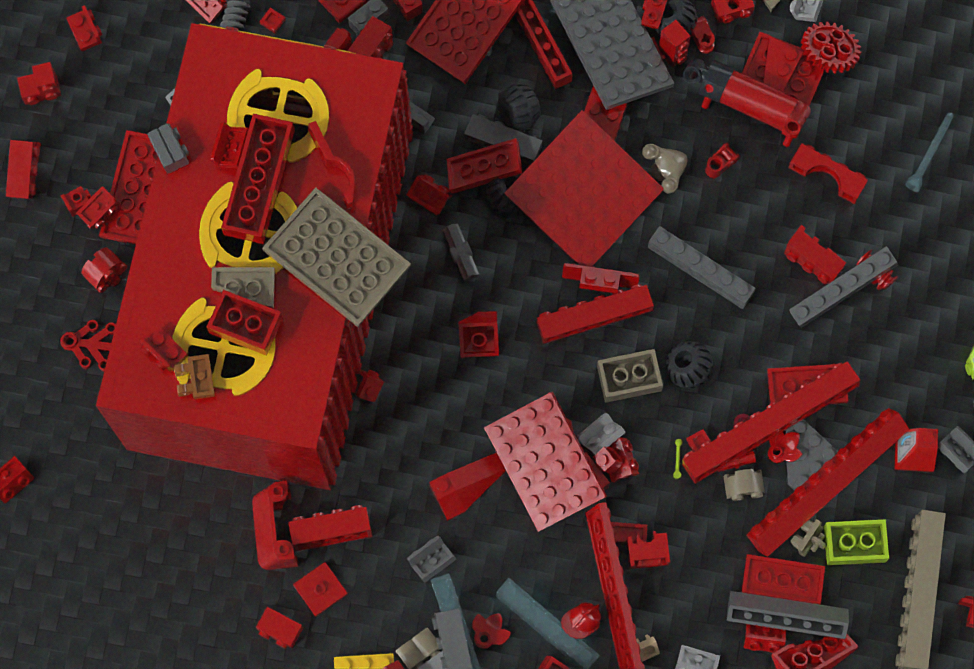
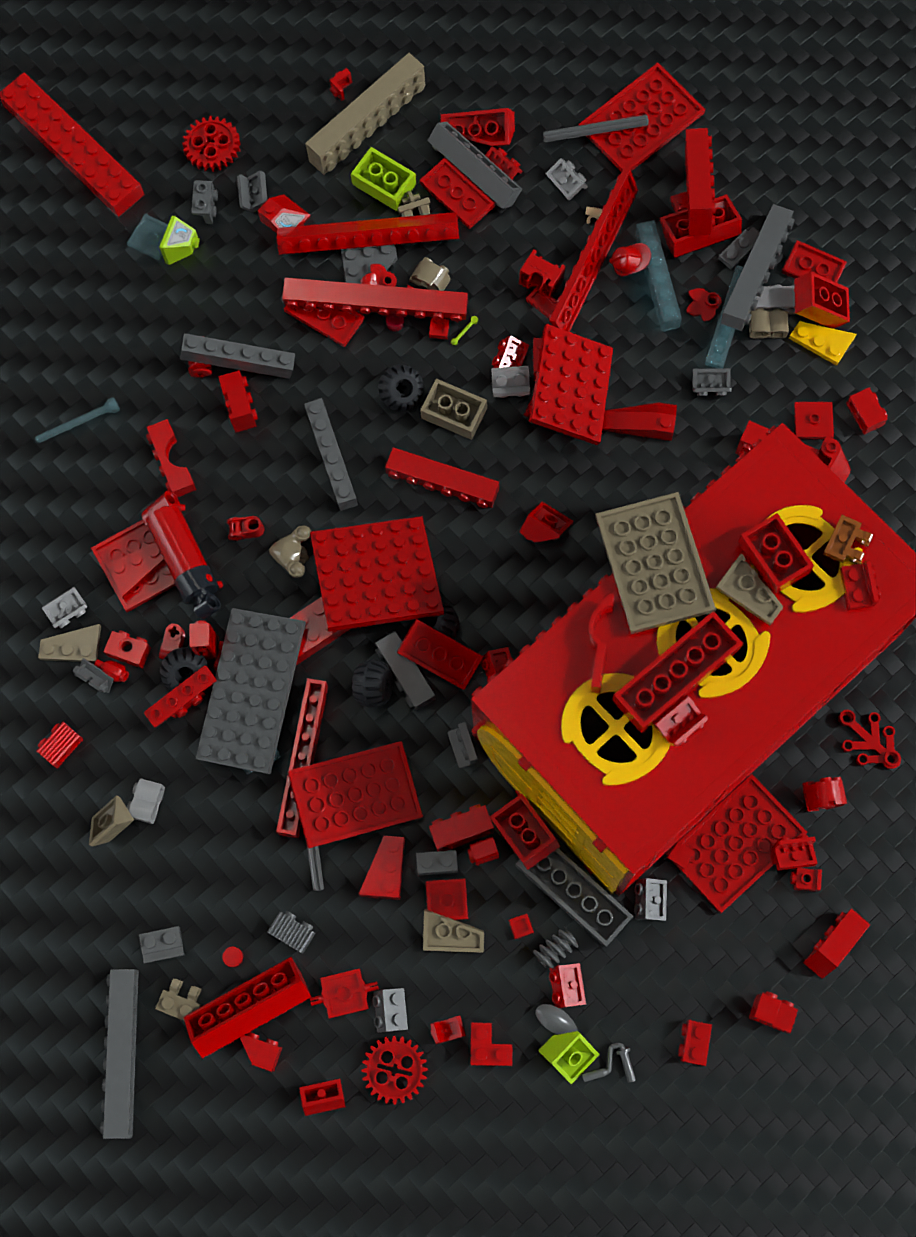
camera: 140 degrees left, 0 degrees up
dark grey brick [147,123,190,174] -> none
dark grey piece [443,224,479,282] -> none
red bracket [562,263,639,294] -> none
red brick [593,447,625,475] -> none
red gear [801,22,861,74] -> none

